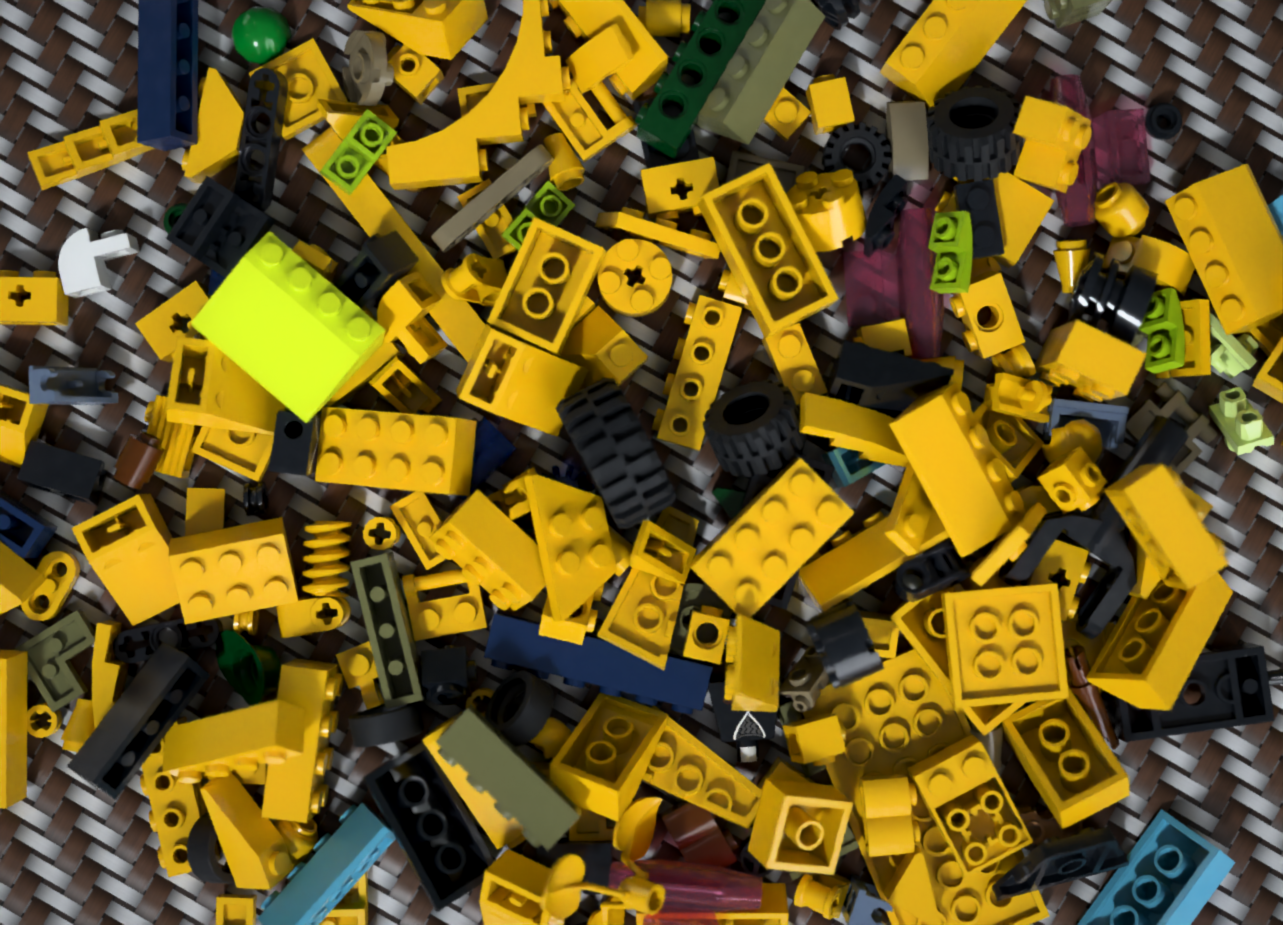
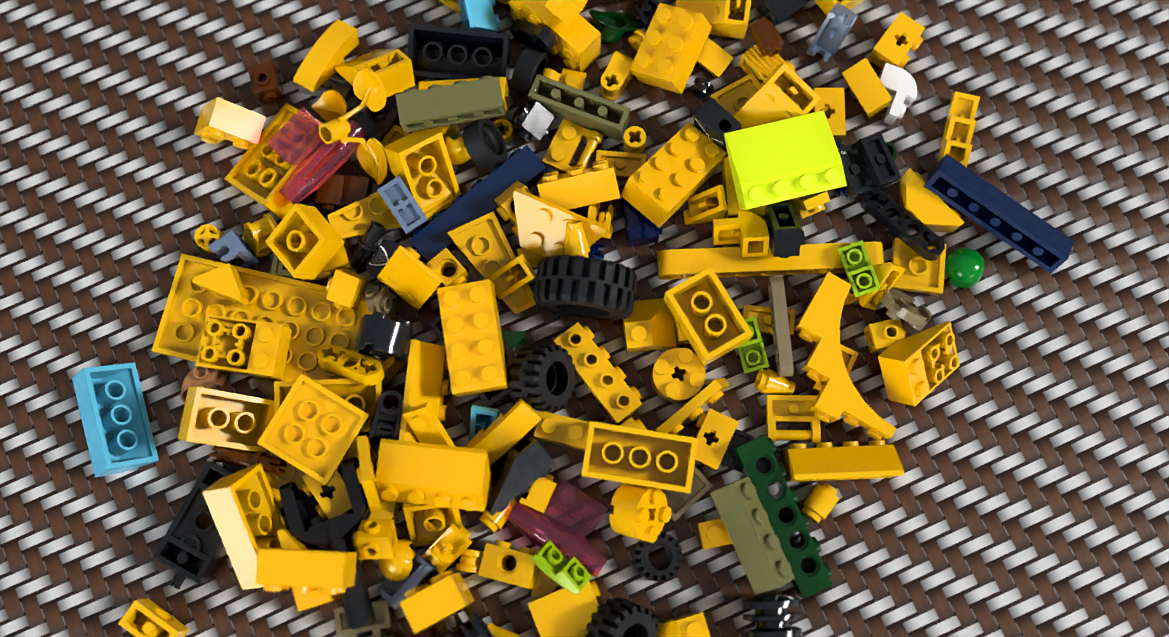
camera: 130 degrees right, 10 degrees down
yellow piece [301,521,352,597] -> none
yellow piece [441,253,508,307] -> none
yellow slope [455,323,589,437] -> none
yellow slope [565,24,634,94] -> none
yellow brick [806,74,855,135] -> none
yellow brick [859,773,920,857] -> none
black slope [863,174,908,258] -> none
dark tan slope [886,101,929,181] -> none
black plate [953,179,1004,260] -> none
black wing [992,827,1129,901] -> none
none -> yellow beam [316,344,384,385]
none -> black axle [349,220,386,270]
none -> sand blue hinge [377,176,428,234]
none -> black beam [509,19,558,53]
none -> yellow cone [564,220,590,257]
none -> yellow hinge [842,58,892,119]

